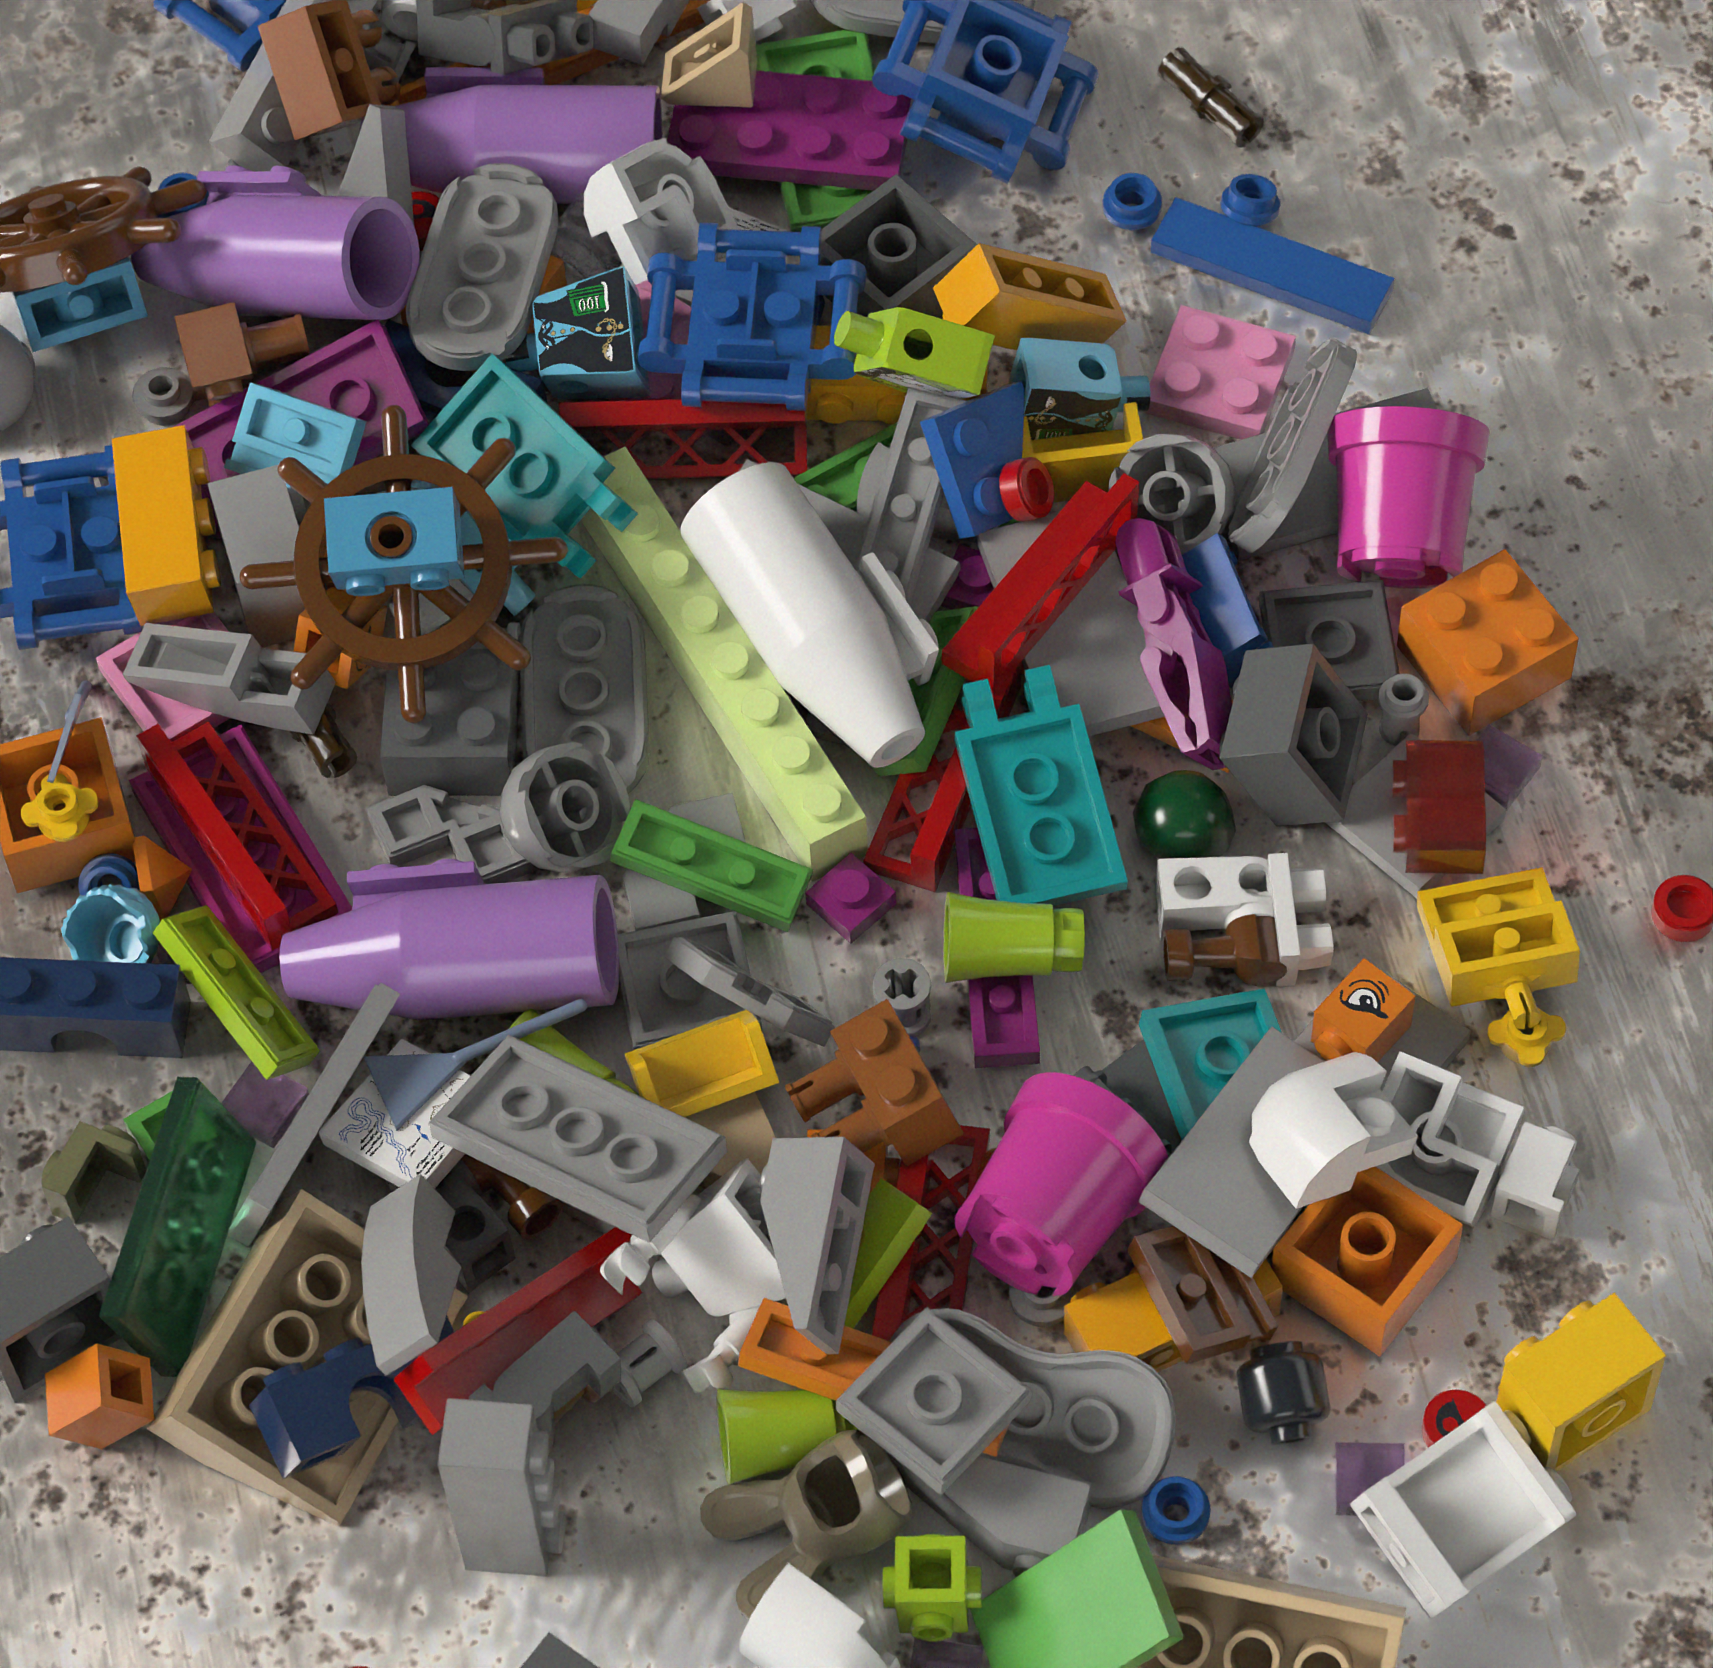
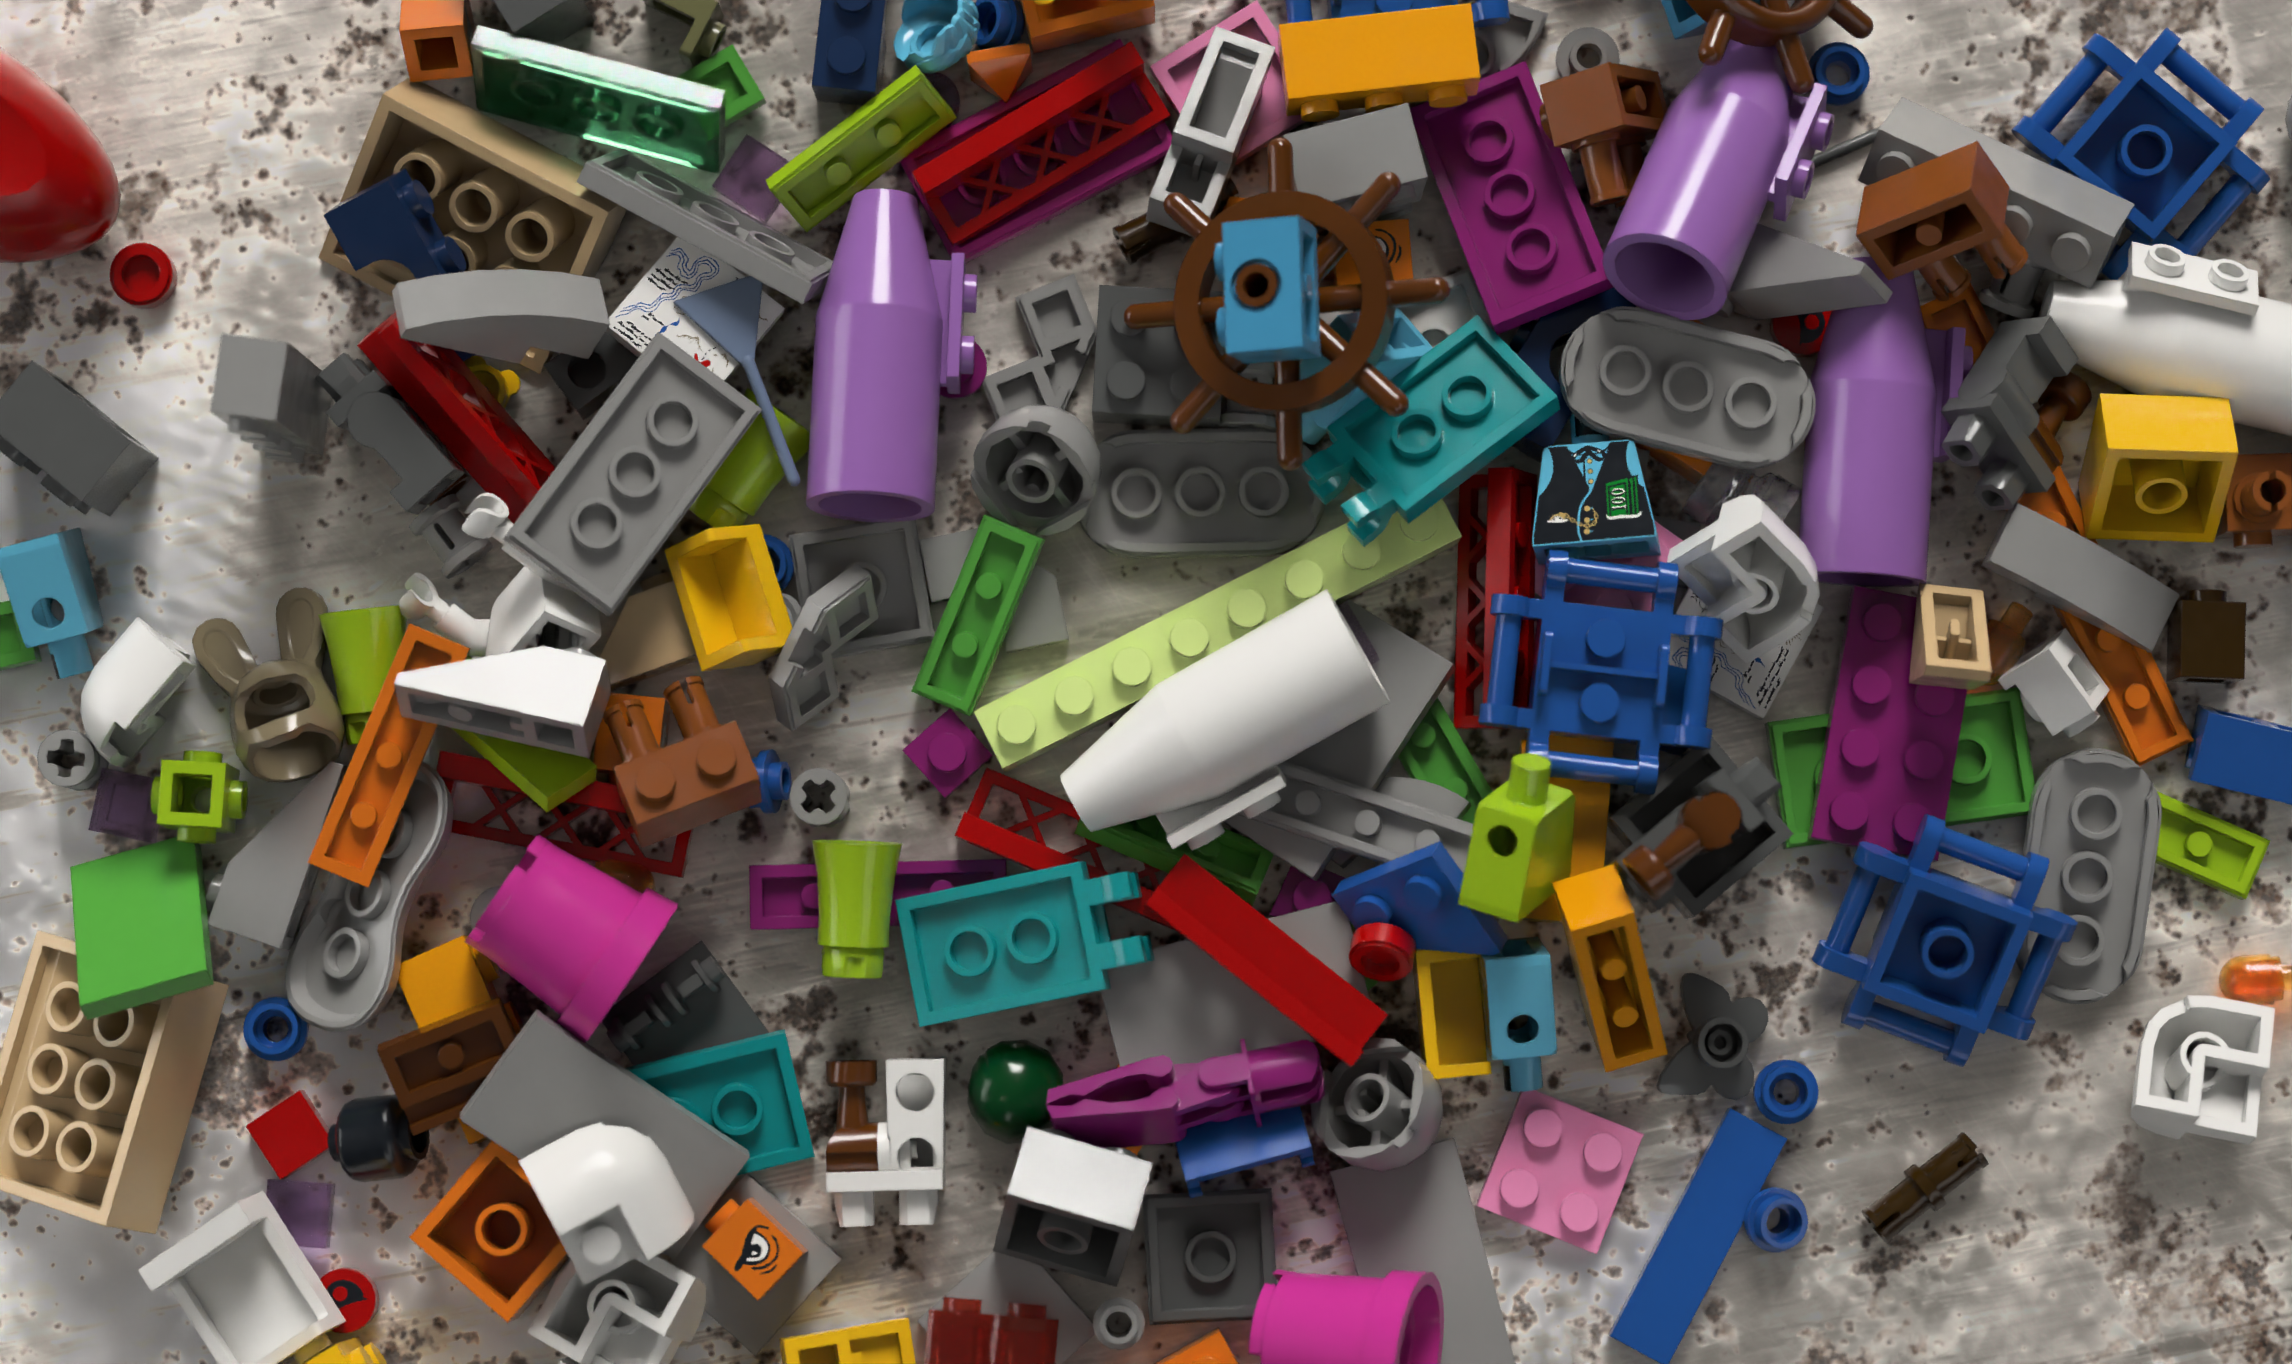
camera: 90 degrees right, 25 degrees up
medium azure plate [224,383,367,488] -> none
light grey tile [836,1307,1032,1495] -> none
light grey tile [1228,338,1357,553] -> none
none -> red tile [246,1090,329,1180]
none -> hips [1609,756,1782,914]
none -> dark grey animal [1657,973,1768,1100]

